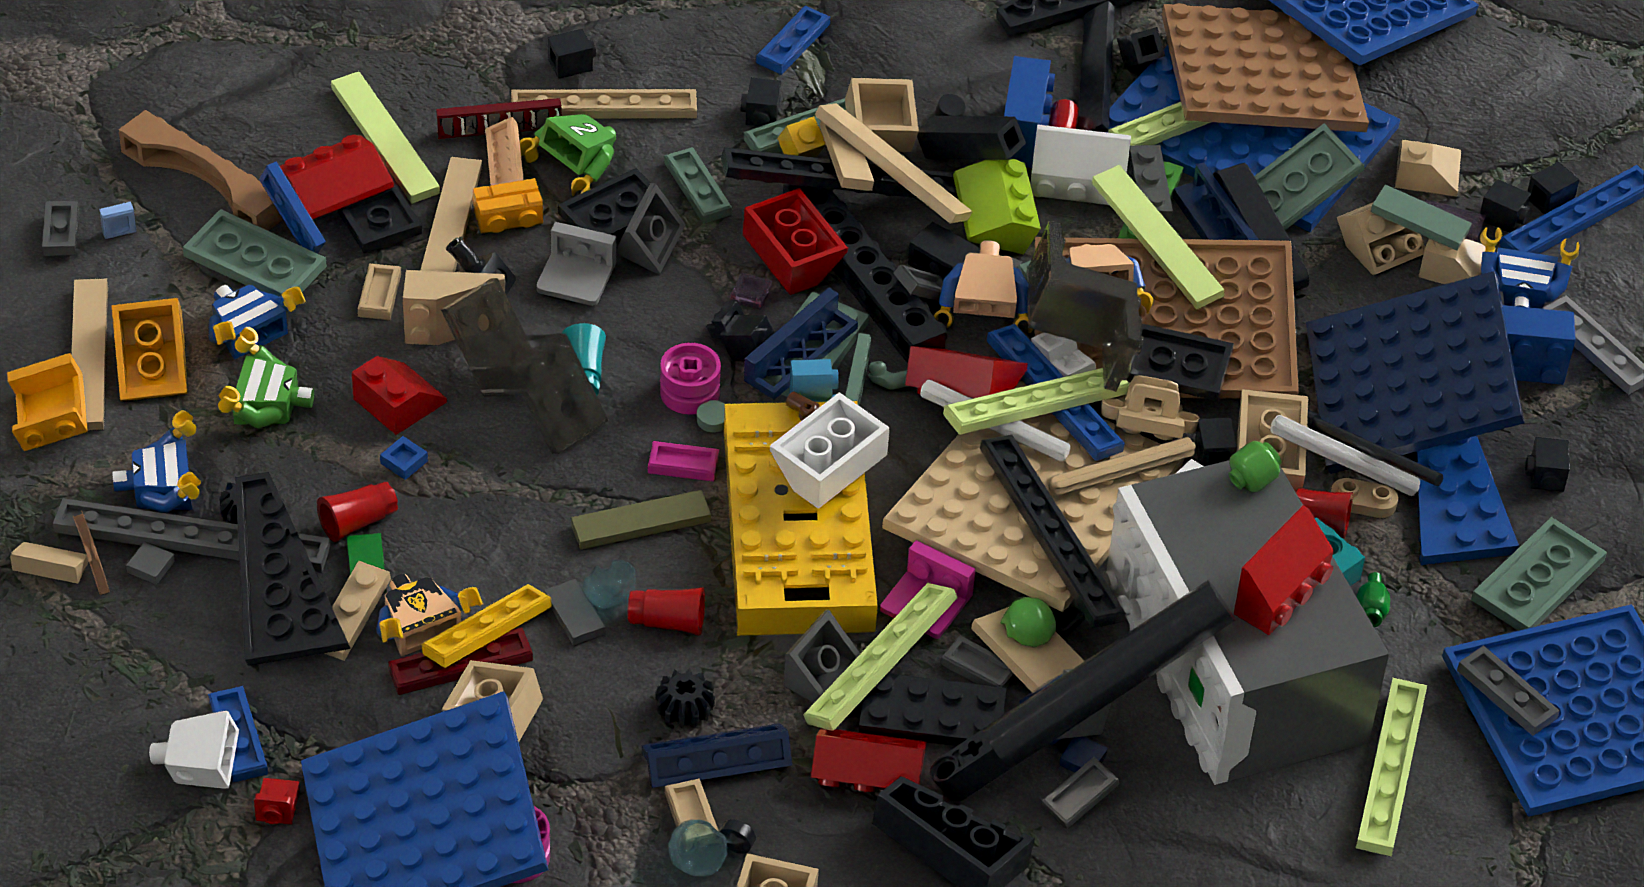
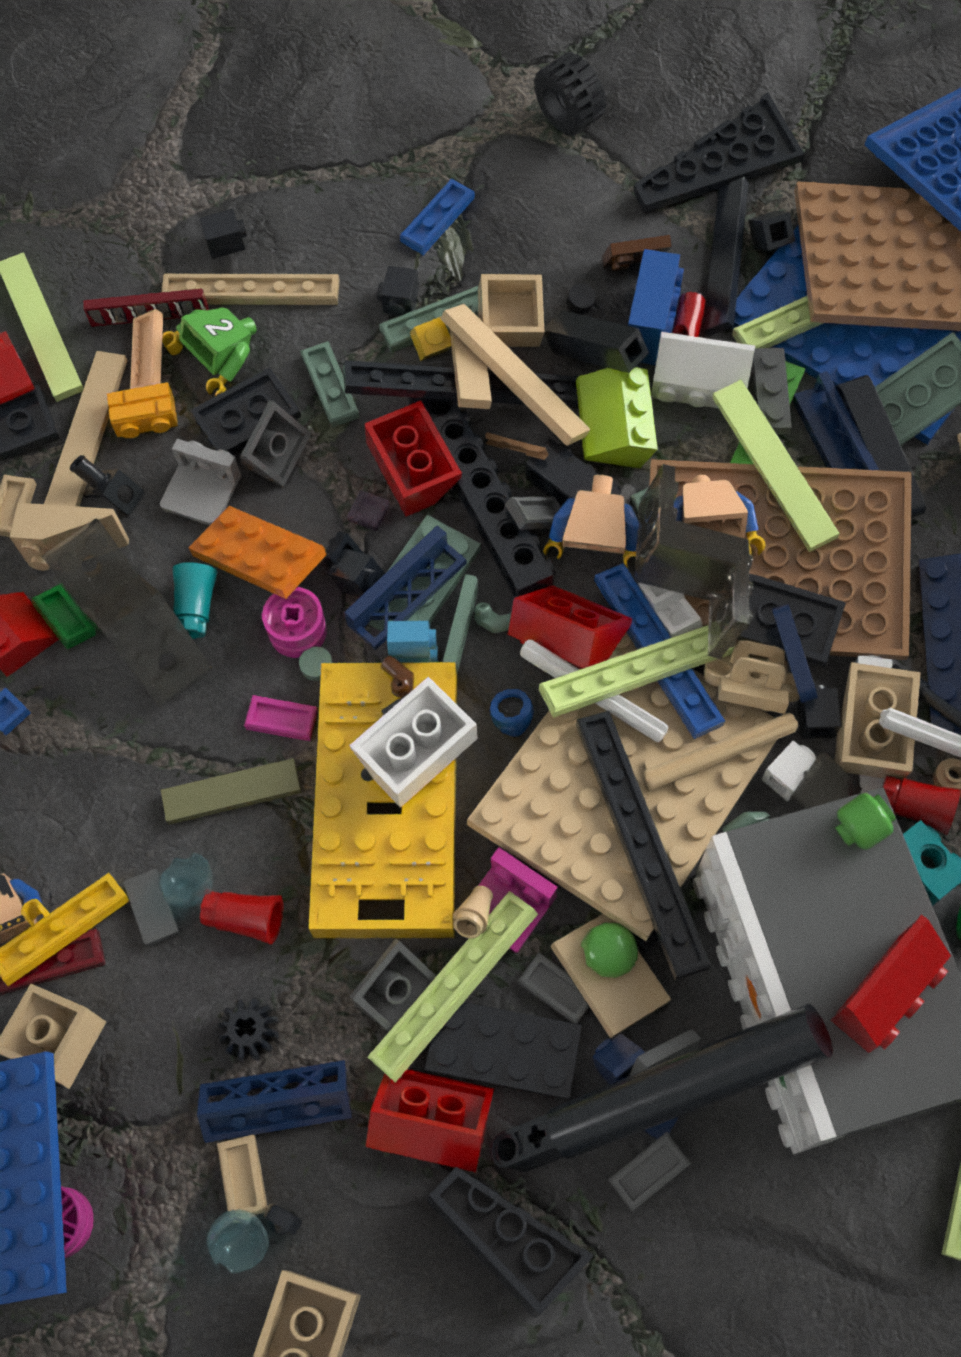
camera: 10 degrees right, 20 degrees up
none -> green tile [32,584,96,650]
none -> orange plate [188,506,327,599]
none -> tan cone [453,886,493,938]
none -> medium nougat piece [485,432,549,460]
none -> blue piece [490,689,534,737]
none -> reddish brown plate [602,235,672,271]
none -> dark blue beam [772,604,819,703]

